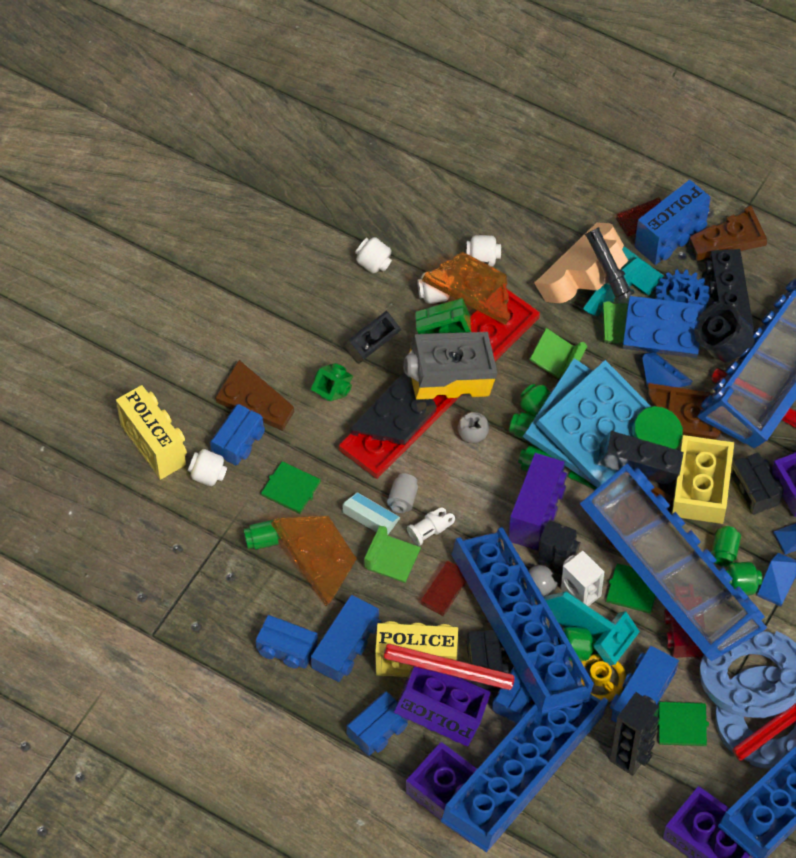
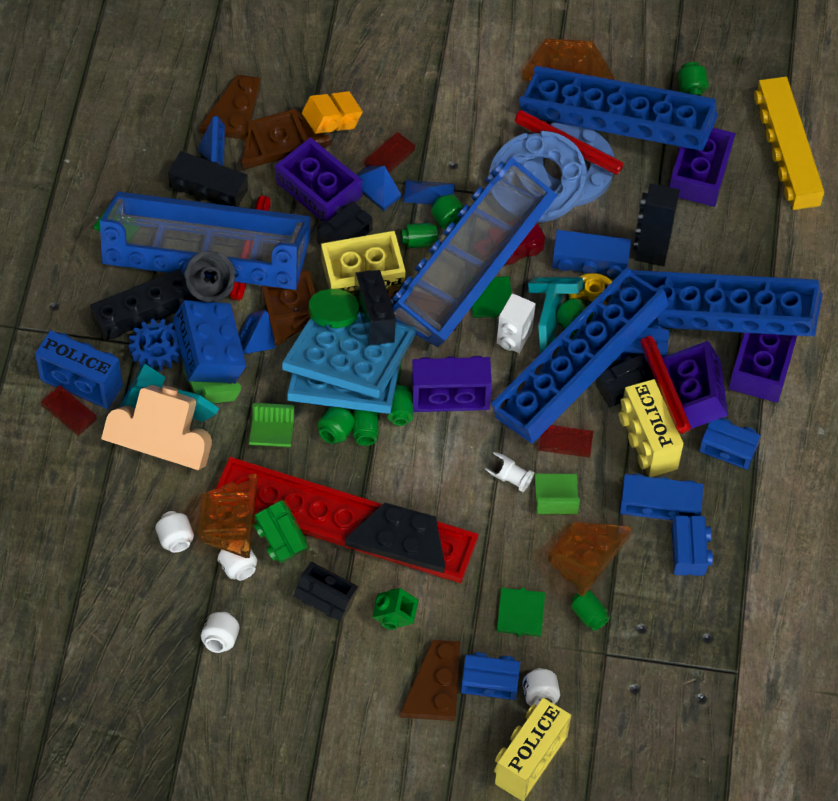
camera: 115 degrees left, 0 degrees up
light aqua slope [343,492,400,534] -> none
light grey brick [387,473,418,513] -> none
dark grey piece [404,332,497,399] -> none
light grey piece [457,412,490,443] -> none
light grey piece [524,565,557,597] -> none
black brick [538,521,581,575] -> none
black pin [585,227,635,302] -> none
green piece [657,702,709,746] -> none
reddish brown wing [689,206,767,261] -> none

